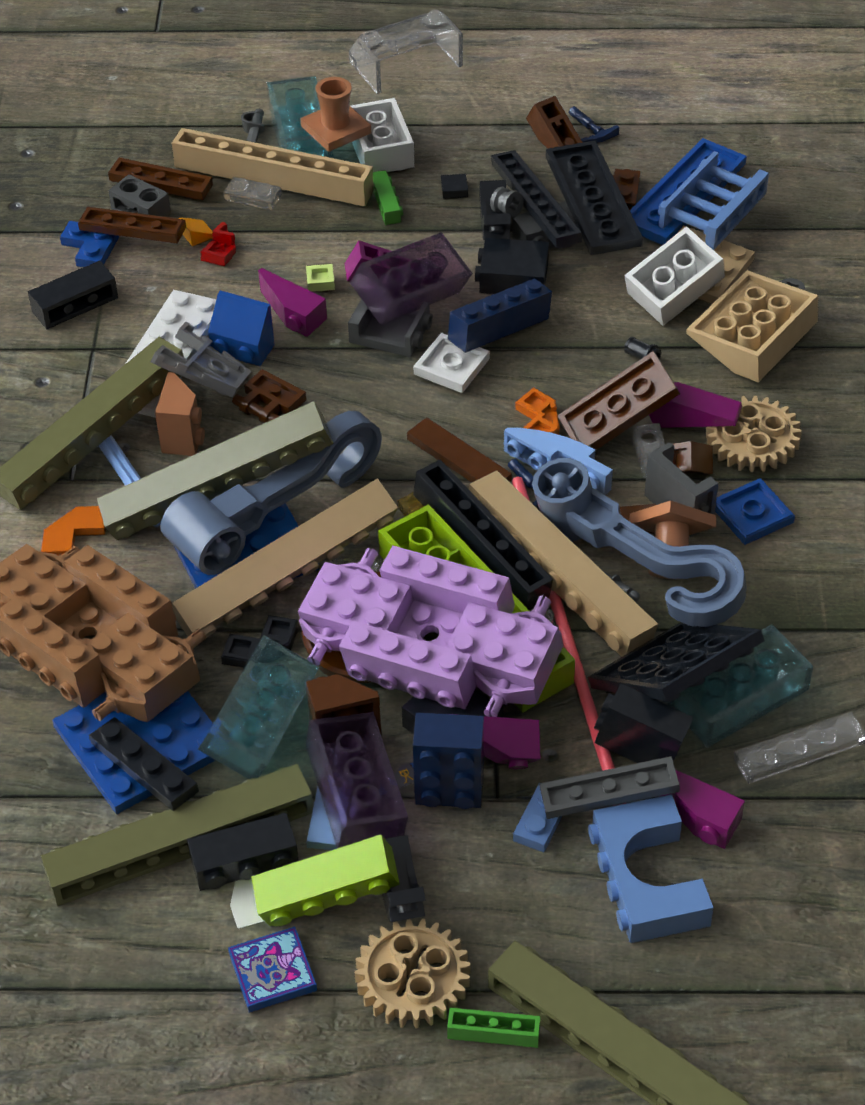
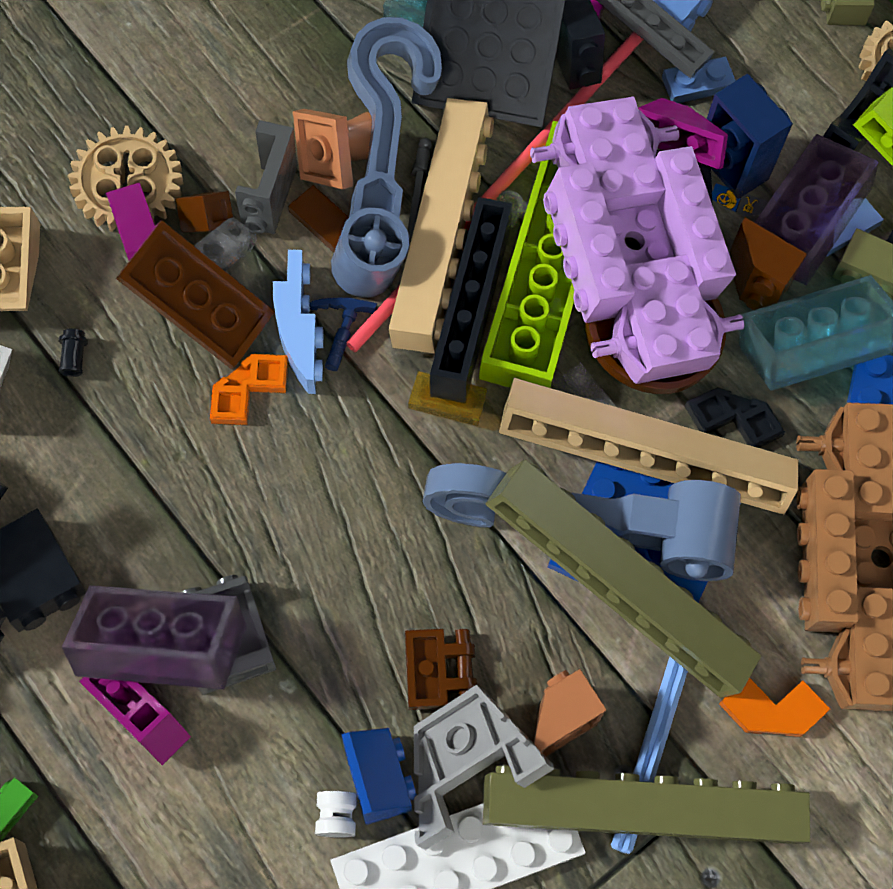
camera: 135 degrees left, 20 degrees up
magenta slope [258,268,327,337] -> none
yellowish green plate [306,264,335,292] -> none
reddish brown tile [407,417,512,482] -> none
white plate [413,333,490,393] -> none
dark blue brick [448,279,552,353] -> none
blue tile [715,478,795,545] -> none

